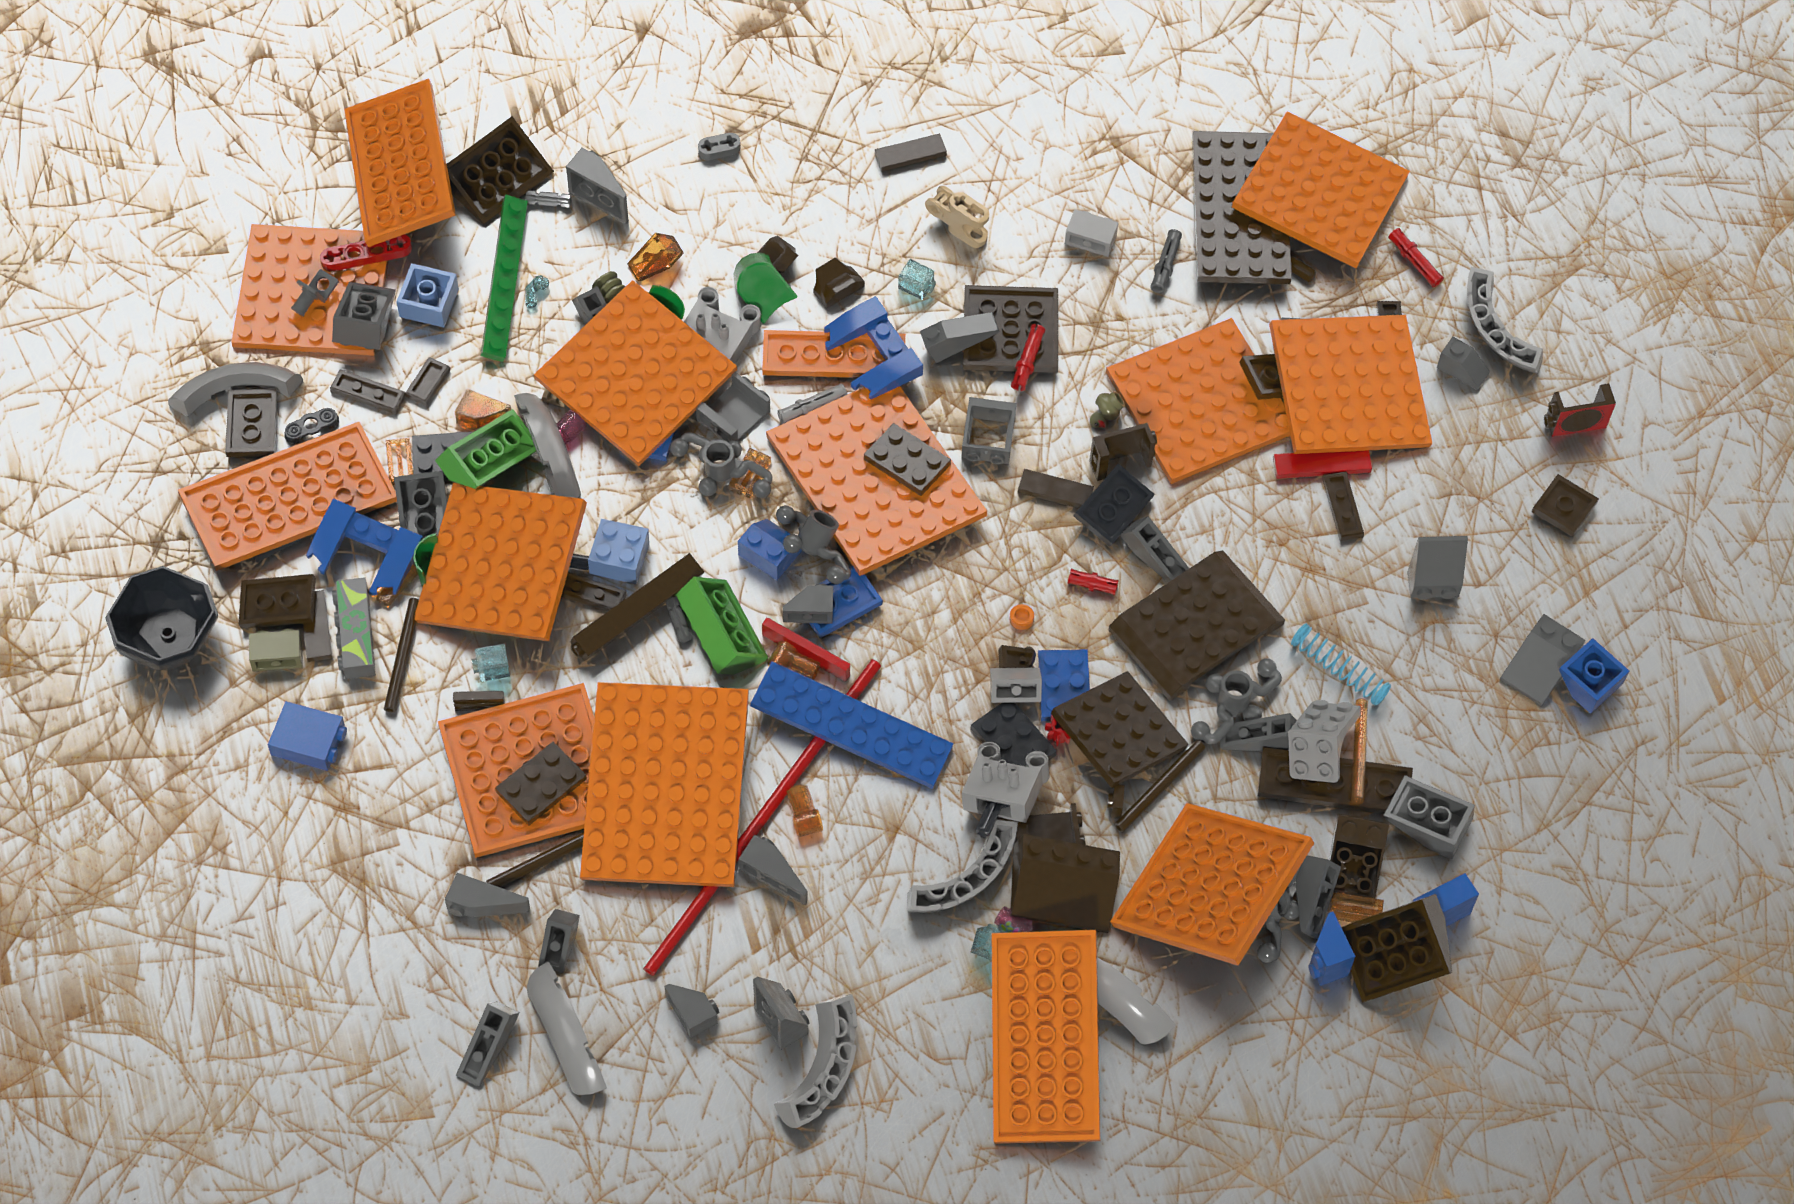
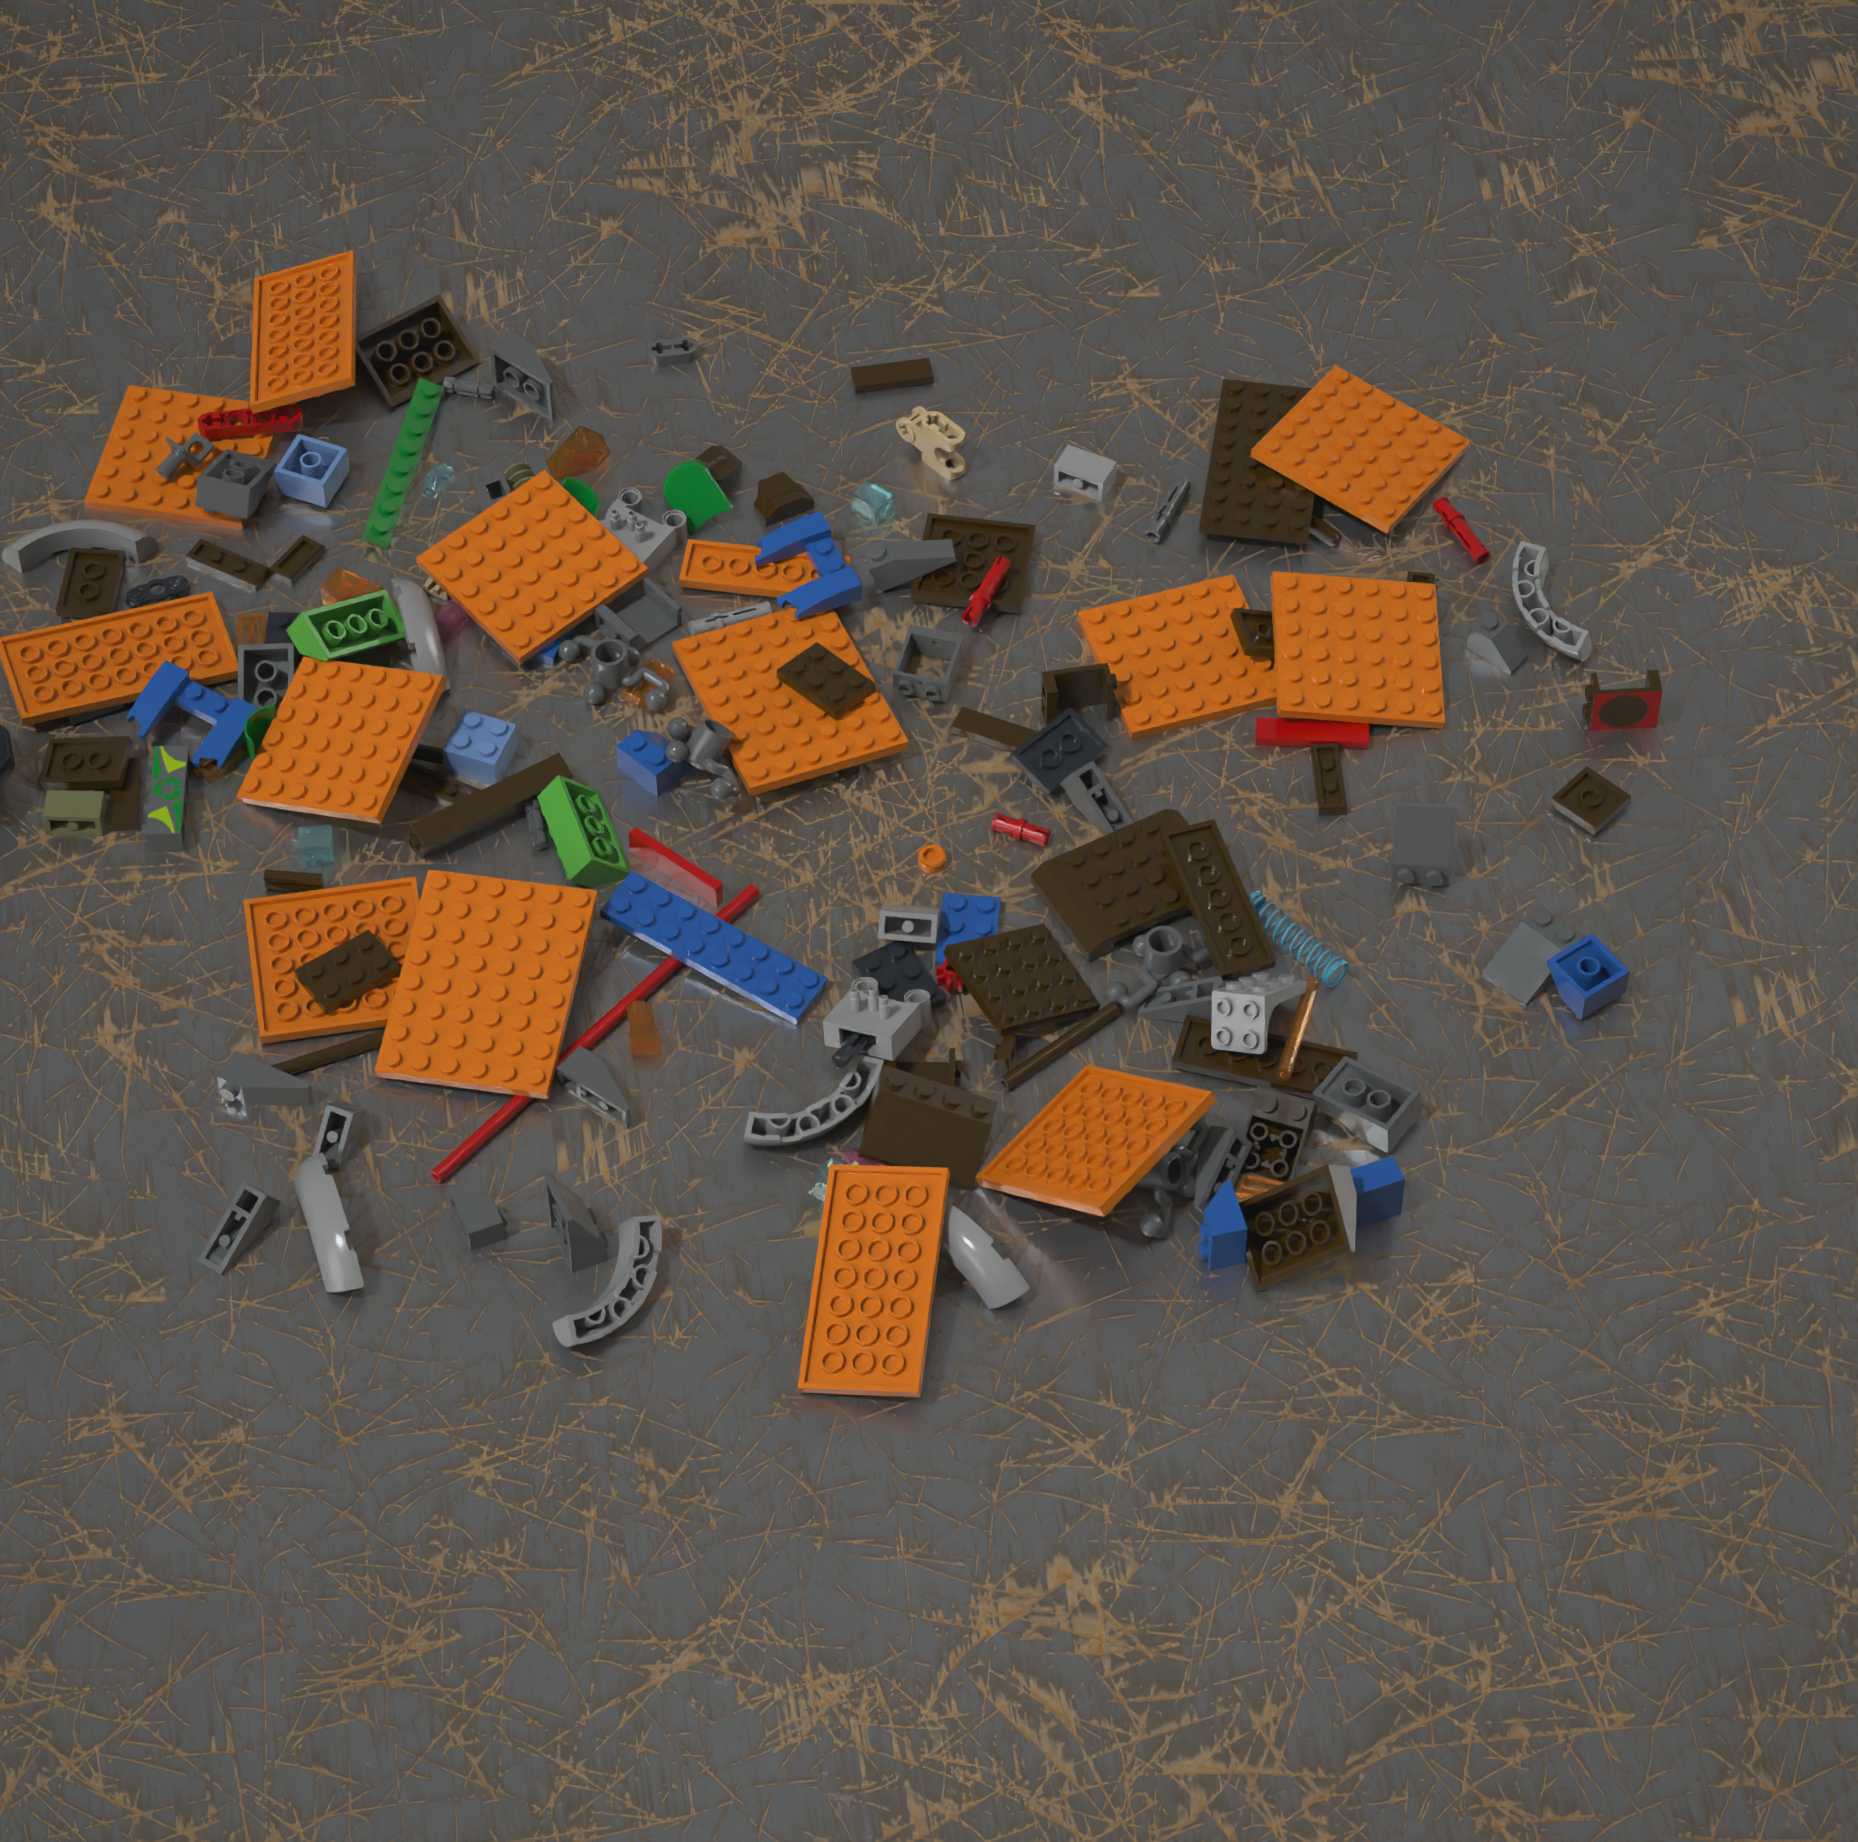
camera: 10 degrees right, 10 degrees down
brick [267,701,347,771] -> none
dark brown piece [384,598,419,713] -> none
clear orange piece [767,641,820,680] -> none
dark grey slope [783,584,833,624] -> none
blue plate [809,566,883,639] -> none
dark brown plate [998,645,1036,668] -> none
olive animal [1090,391,1125,428] -> none
none -> dark brown plate [1159,819,1277,981]

